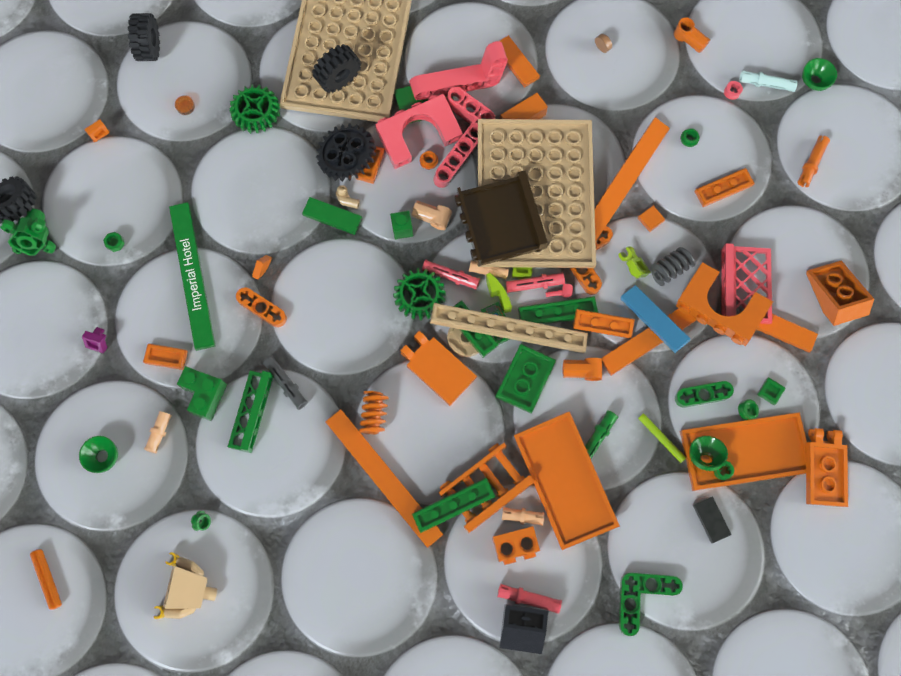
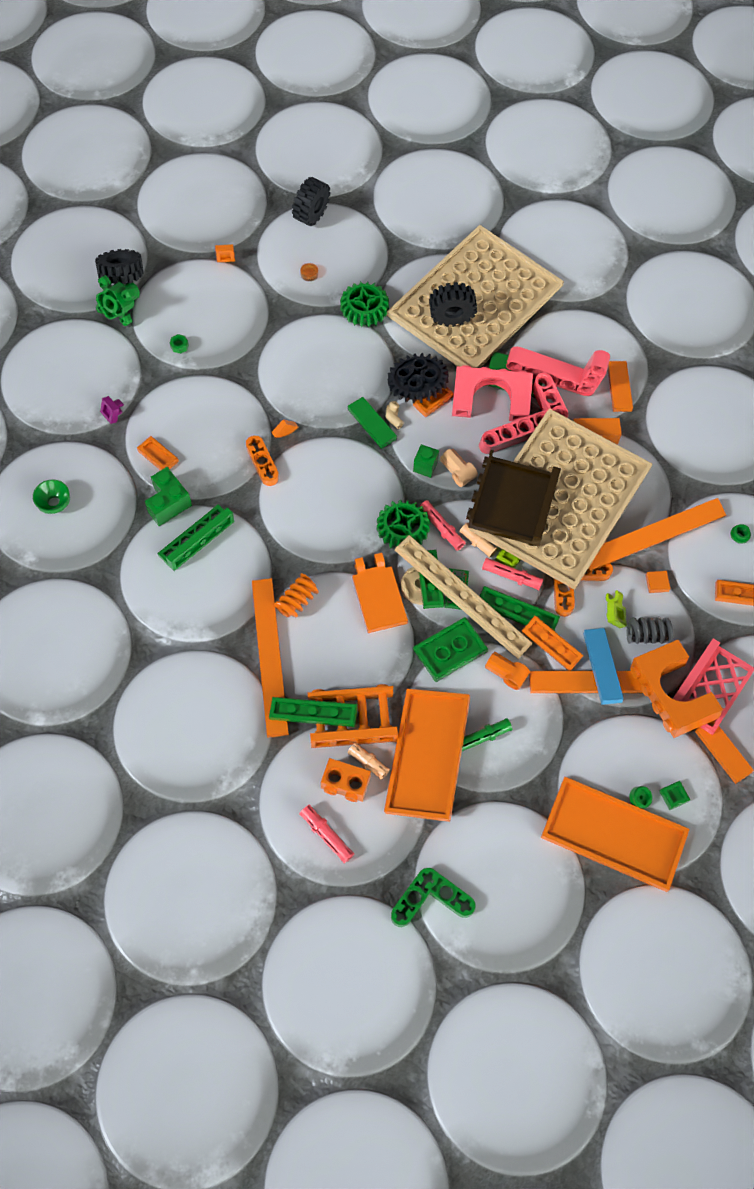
camera: 30 degrees right, 10 degrees down
light nougat pin [144,411,172,454] -> none
tan torso [153,552,217,619] -> none
green tile [169,202,216,351] -> none
green plate [191,511,211,531] -> none
dark grey pin [263,356,308,410] -> none
orange plate [420,151,438,170] -> none
lime slope [486,273,512,313] -> none
black slope [499,604,549,654] -> none
coral hand [545,284,573,298] -> none
medium nougat tile [595,34,612,53] -> none
lime bar [638,413,686,463] -> none
green beam [675,381,734,408] -> none
green piece [689,436,728,471] -> none
pearl dark grey tile [693,496,732,544] -> none
green bush [714,461,734,480] -> none
orange tile [806,428,848,507] -> none

